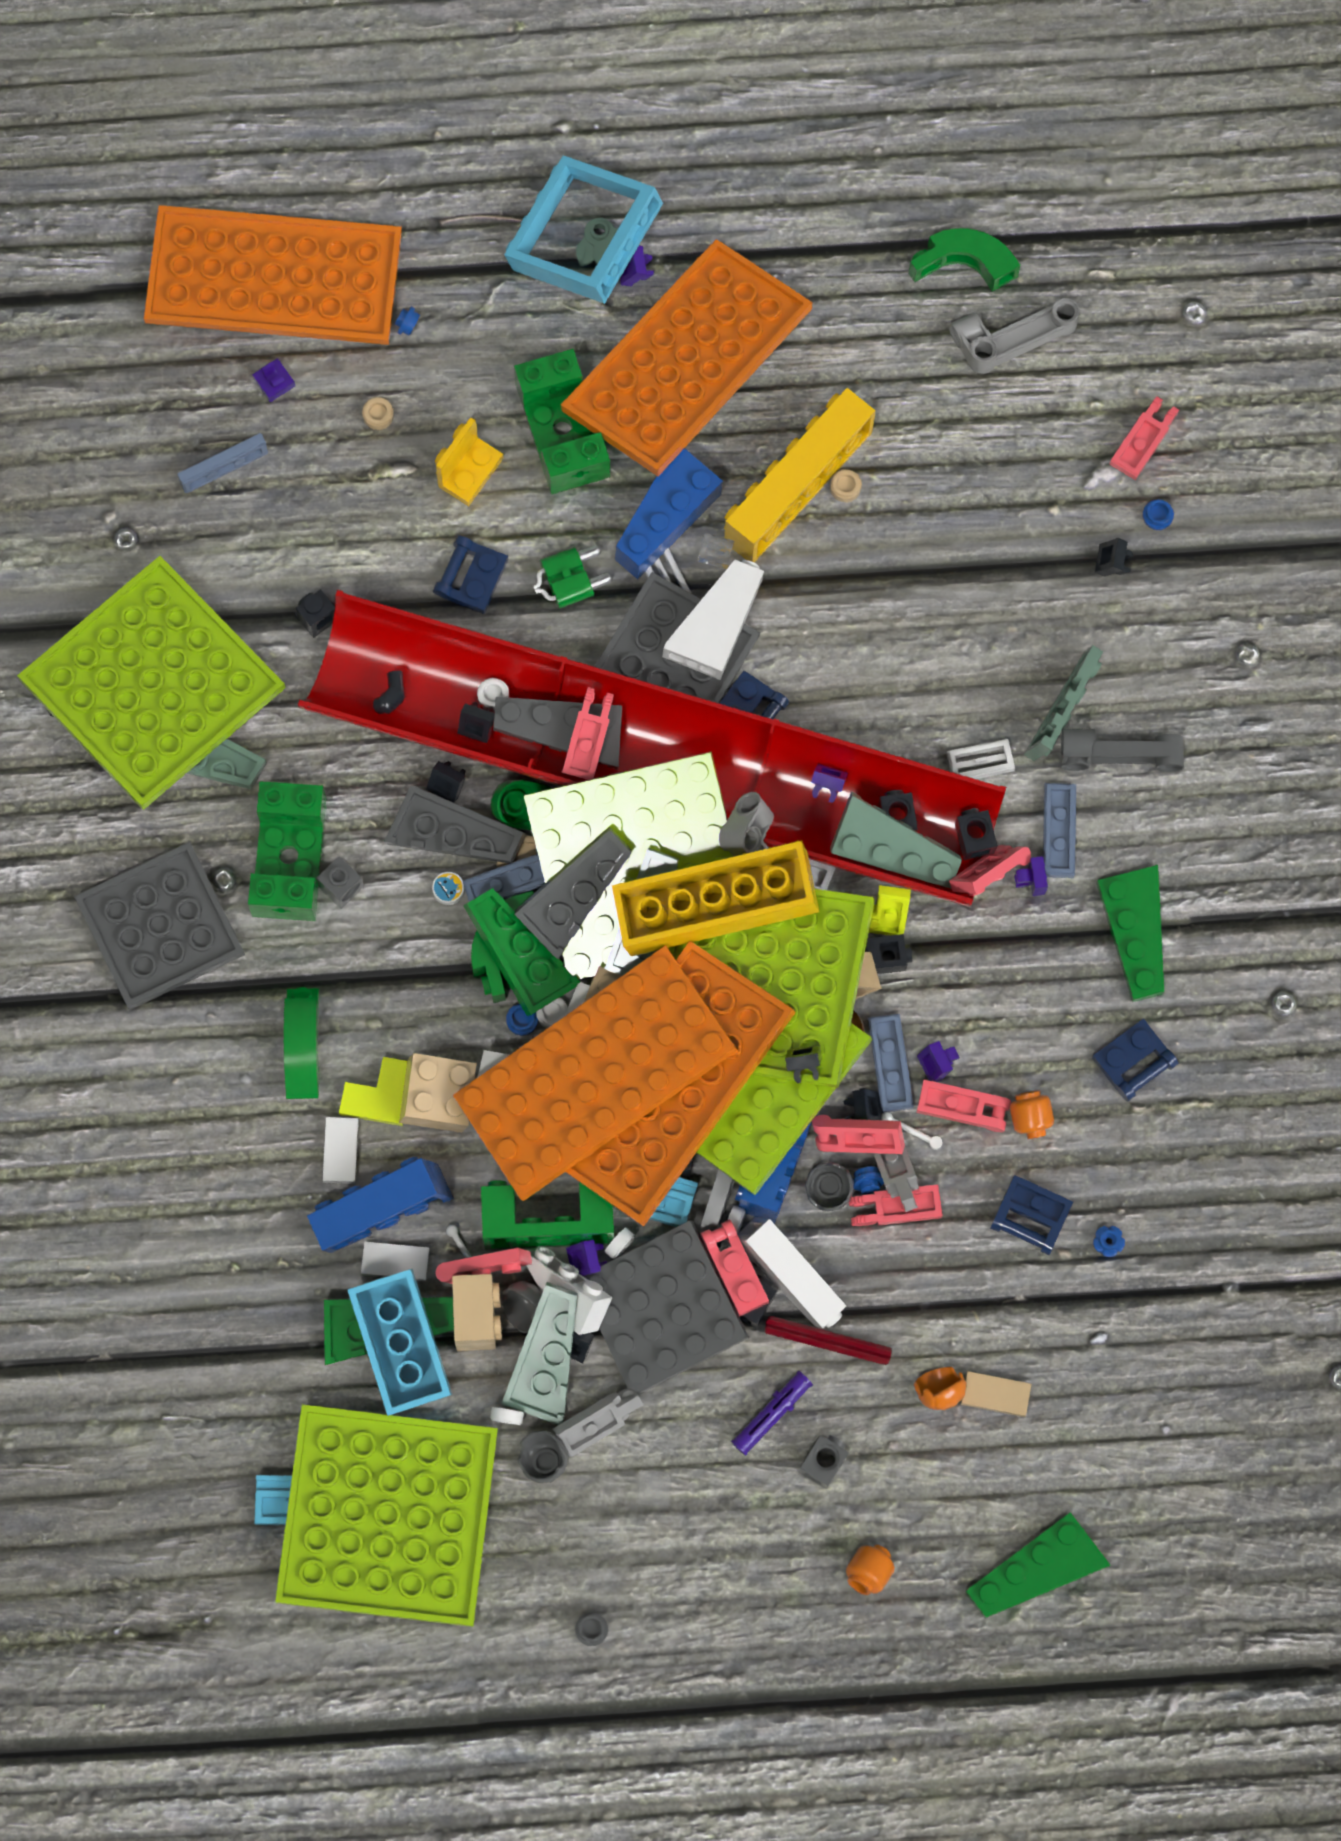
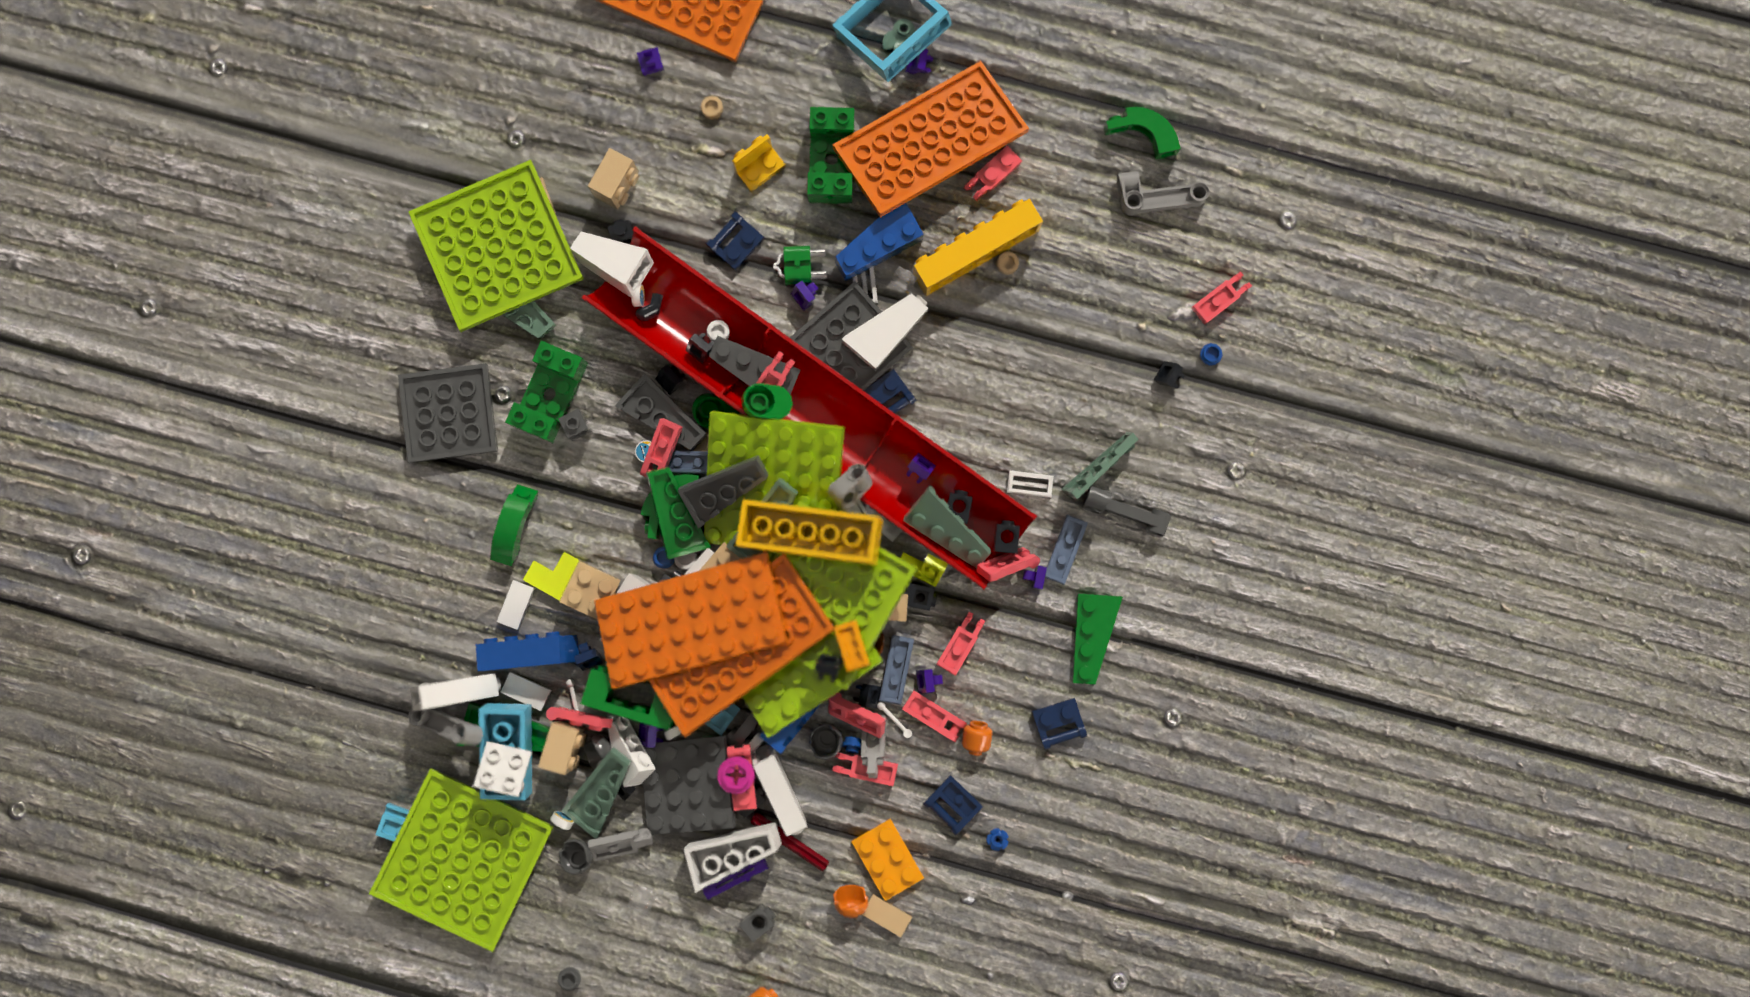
camera: 20 degrees right, 10 degrees up
sand blue tile [177,433,268,493] -> none
blue plate [394,306,421,336] -> none
none -> light grey piece [408,682,483,746]
none -> white slope [409,673,501,711]
none -> white hinge [474,742,532,797]
none -> white slope [570,232,654,297]
none -> dark blue tile [574,642,604,671]
none -> tan brick [588,148,639,210]
none -> white tile [631,284,645,307]
none -> coral plate [640,418,683,478]
none -> white wedge [684,822,781,893]
none -> dark pink gear [718,756,755,794]
none -> green cap [741,383,792,419]
none -> dark purple tile [790,281,819,311]
none -> light orange plate [833,620,870,673]
none -> light orange plate [851,818,924,901]
none -> coral hinge [936,611,985,676]
none -> coral hinge [964,145,1022,201]

